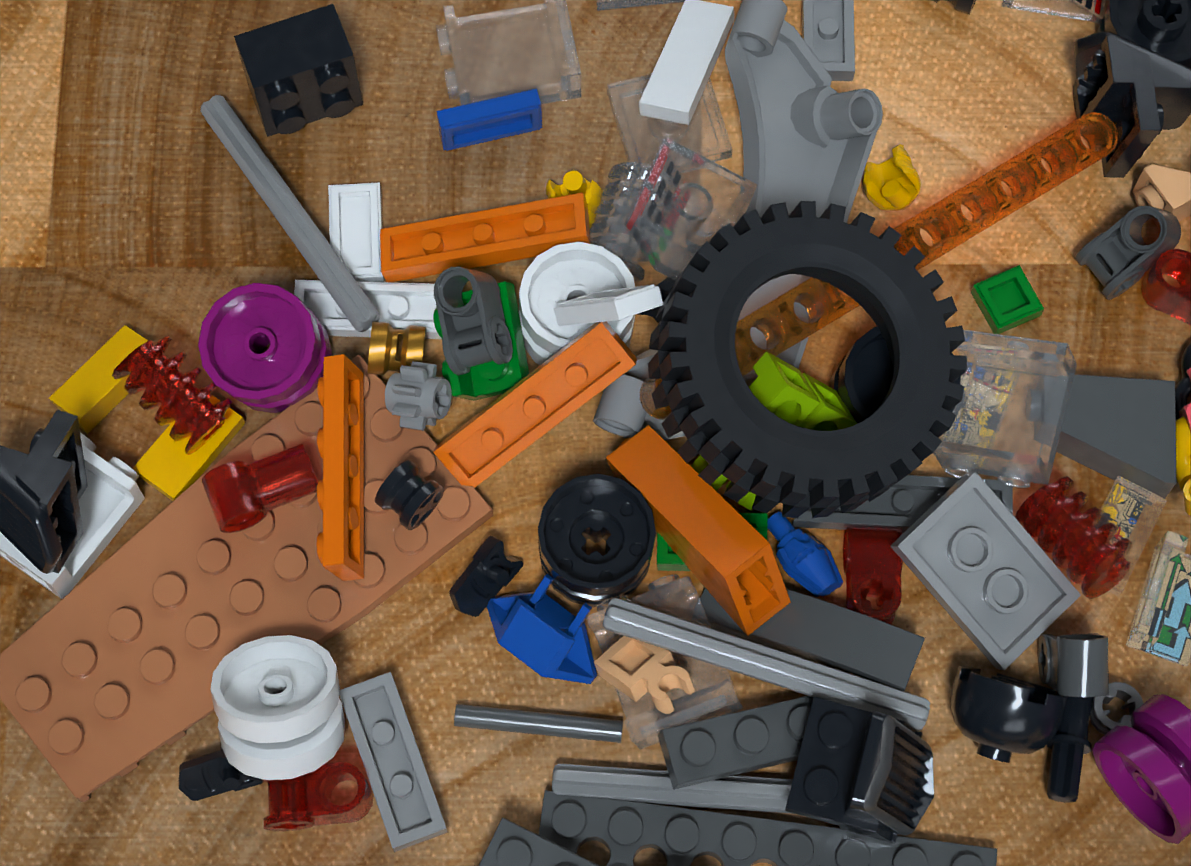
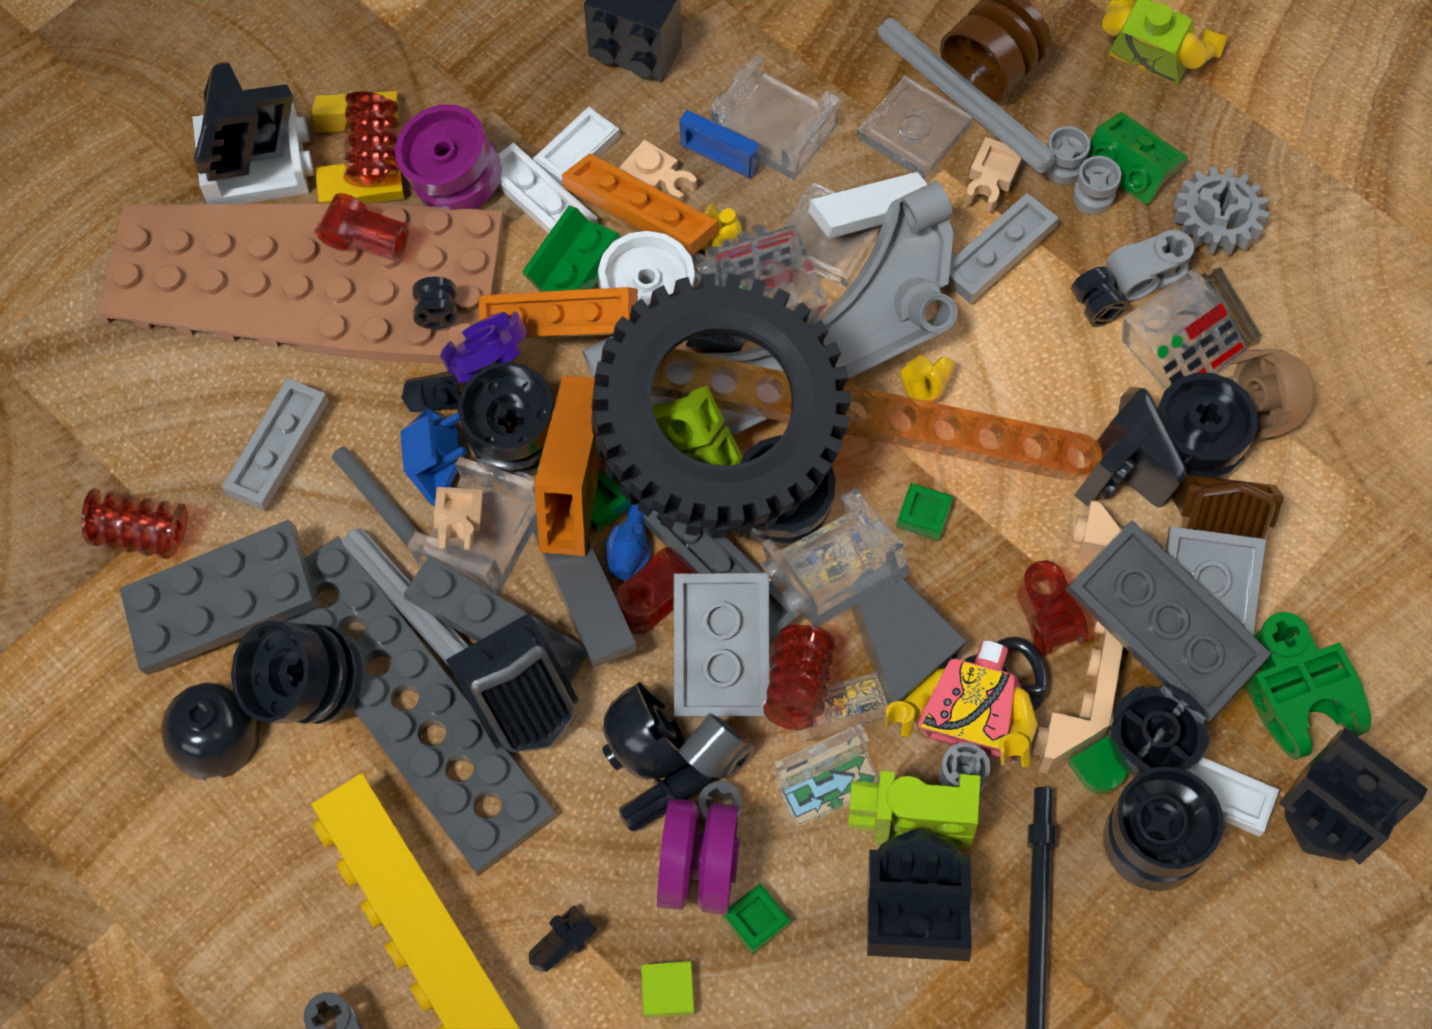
camera: 45 degrees right, 5 degrees down
black piece [178,747,264,801] -> none
light grey axle [200,95,380,332] -> none
white wheel [210,635,345,780] -> none
clear red piece [262,762,374,831] -> none
orange plate [316,354,364,581] -> none
pearl gold wheel [367,321,426,375] -> none
light grey gear [385,361,452,431] -> none
dark grey piece [434,267,513,376] -> none
white tile [553,284,663,326] -> none
light grey axle [603,598,930,731] -> none
dark grey piece [1075,206,1181,300] -> none
none -> dark purple plate [440,311,527,383]
none -> light nougat plate [619,139,697,203]

